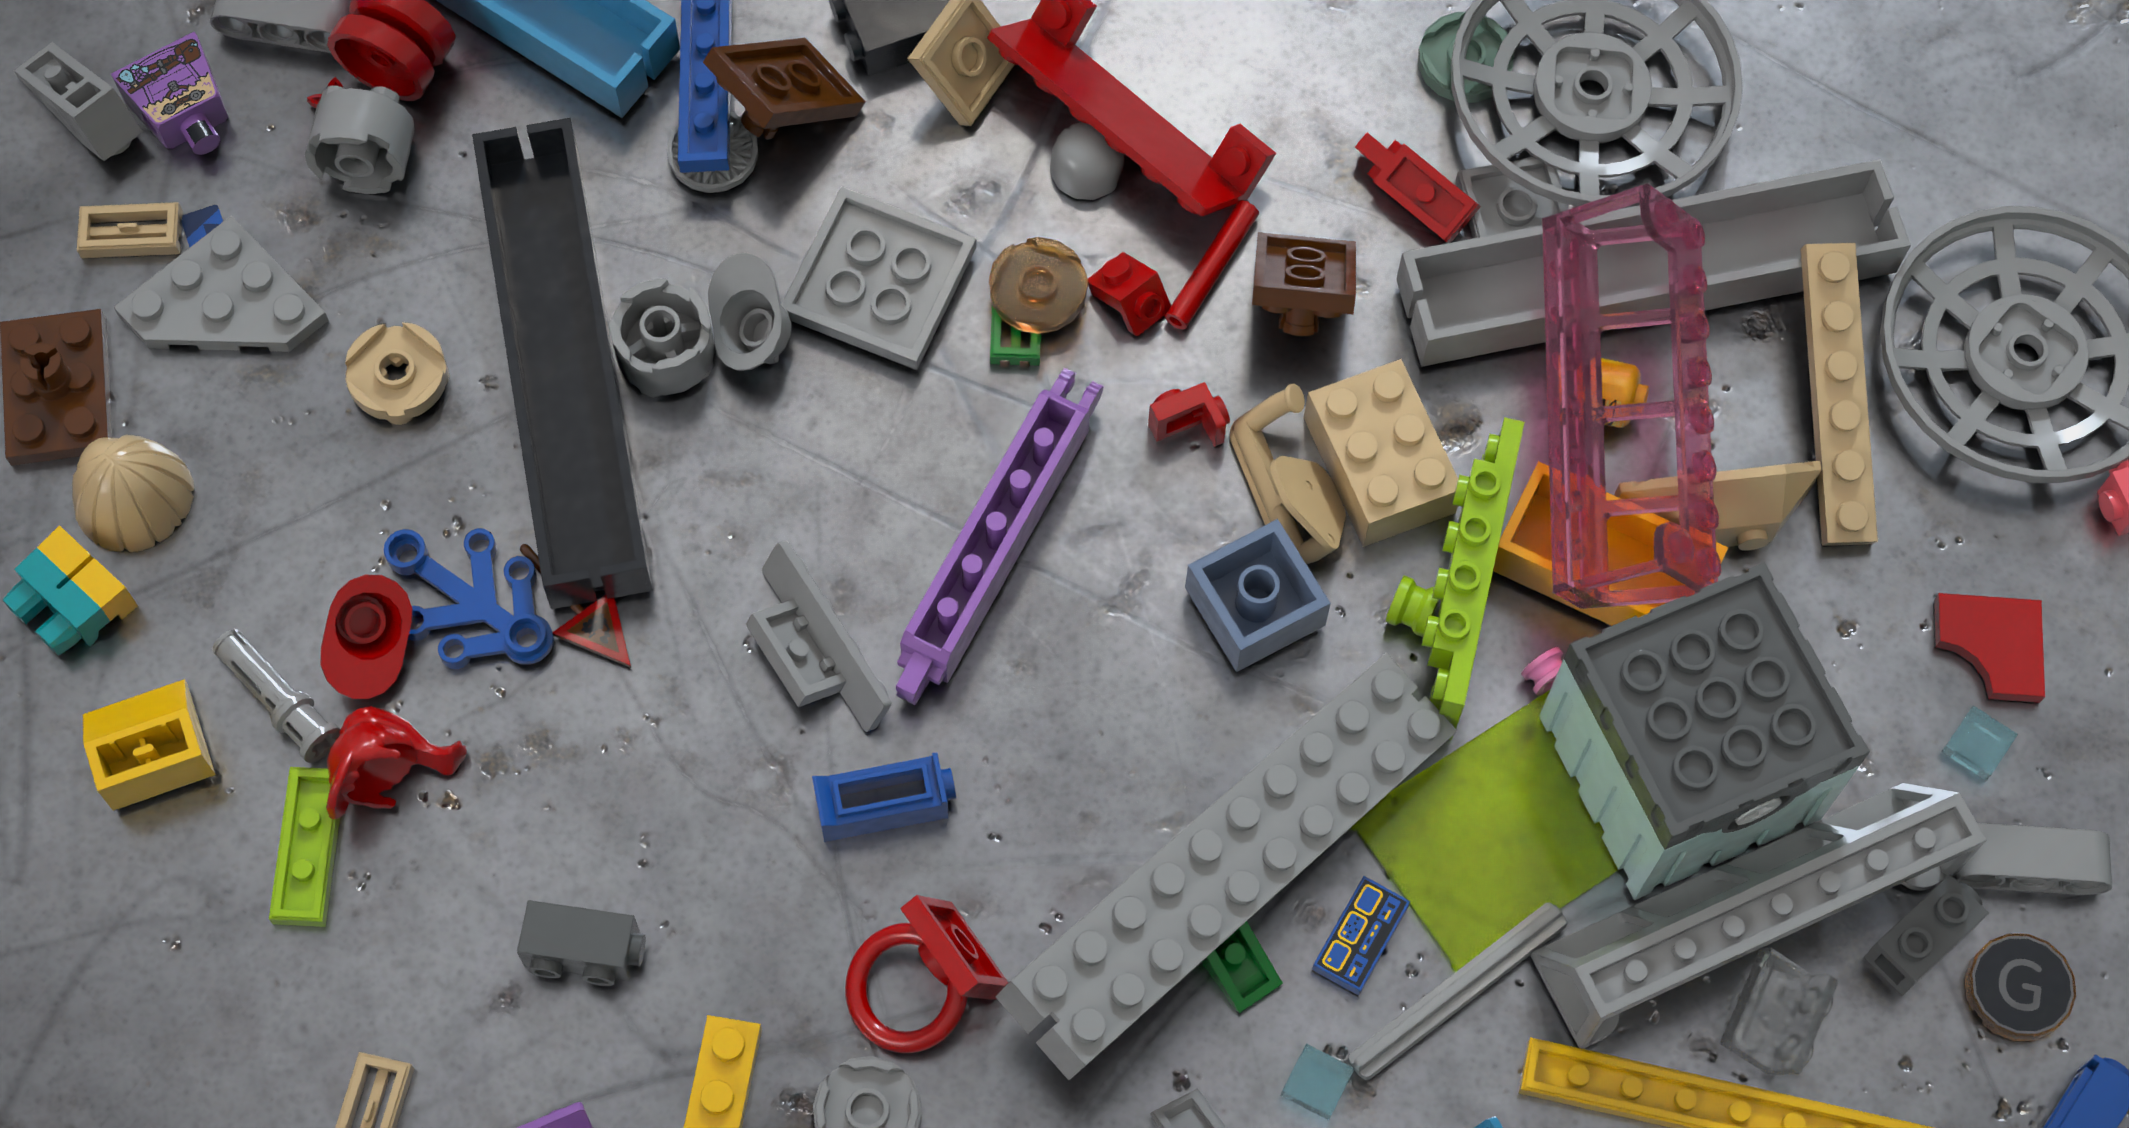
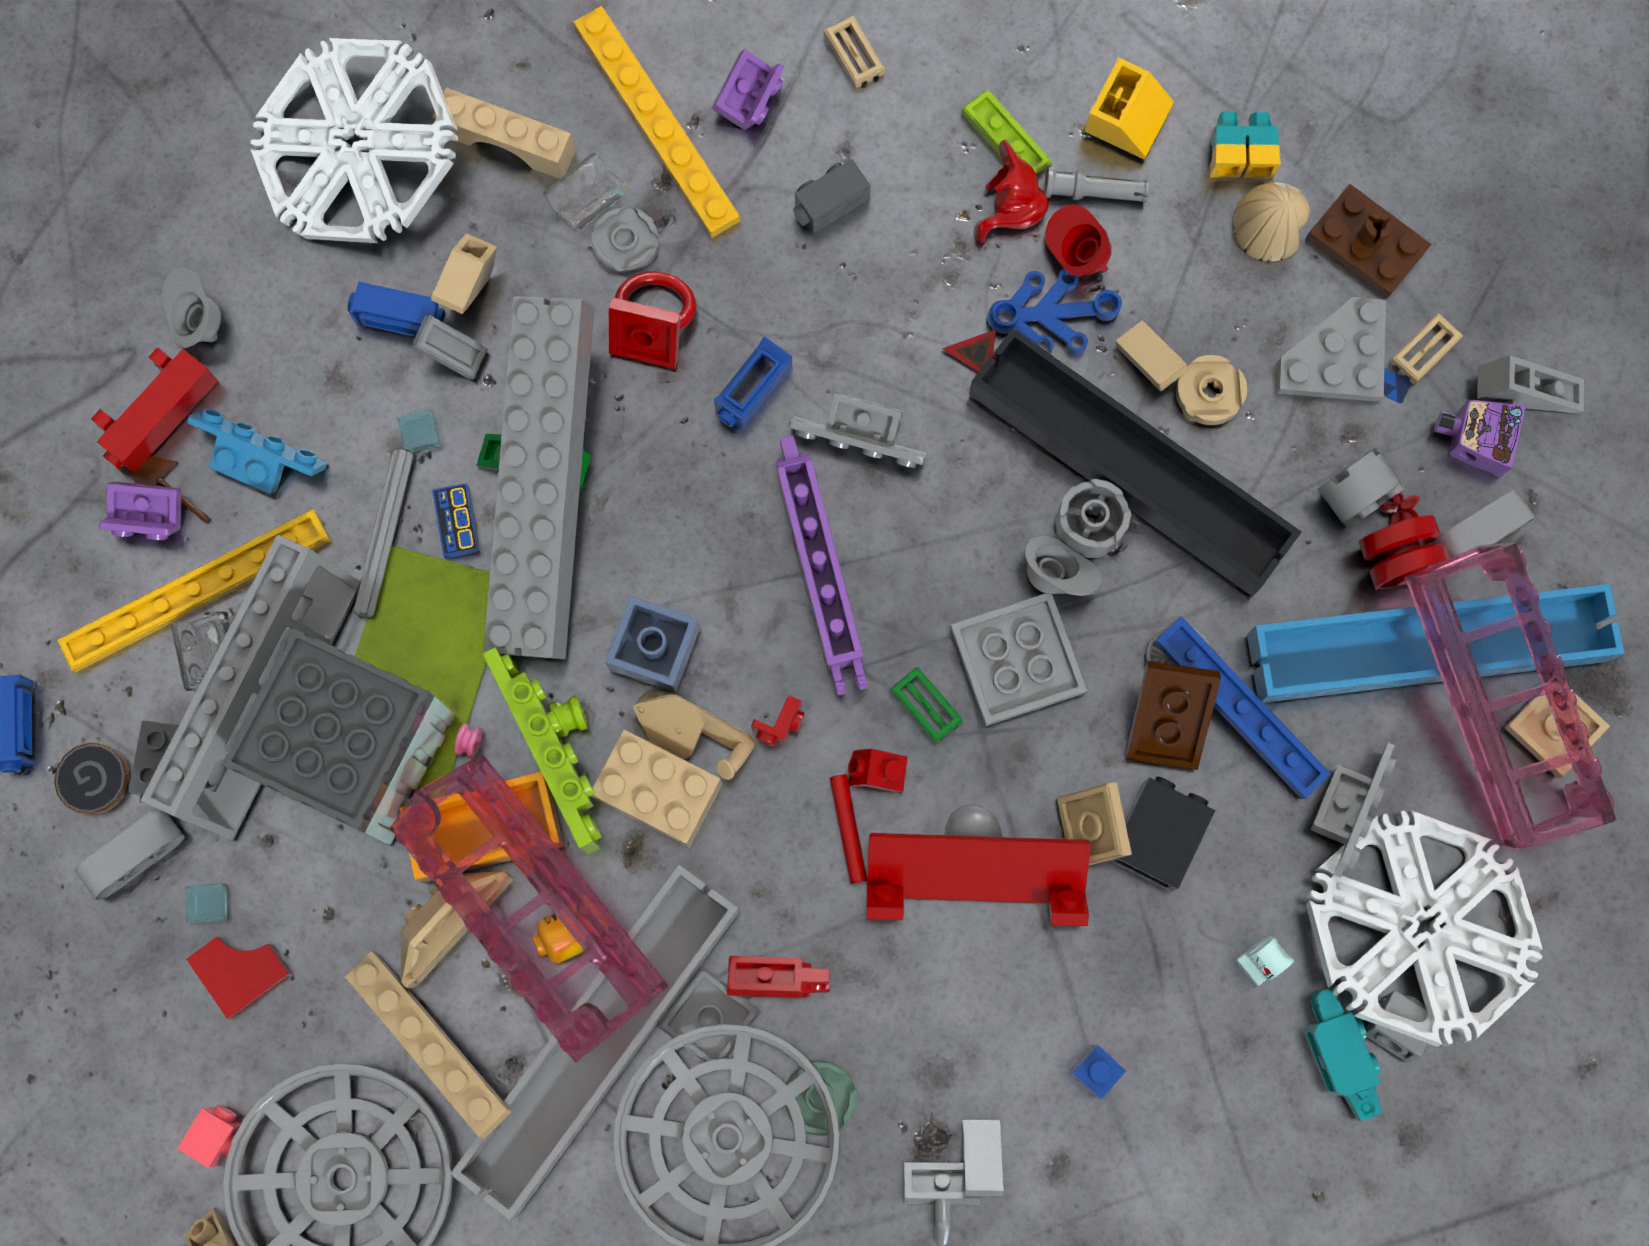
camera: 140 degrees right, 10 degrees up
clear orange tile [988,237,1088,334] -> none
reddish brown plate [1252,232,1356,336] -> none
none -> tan tile [1116,320,1188,391]

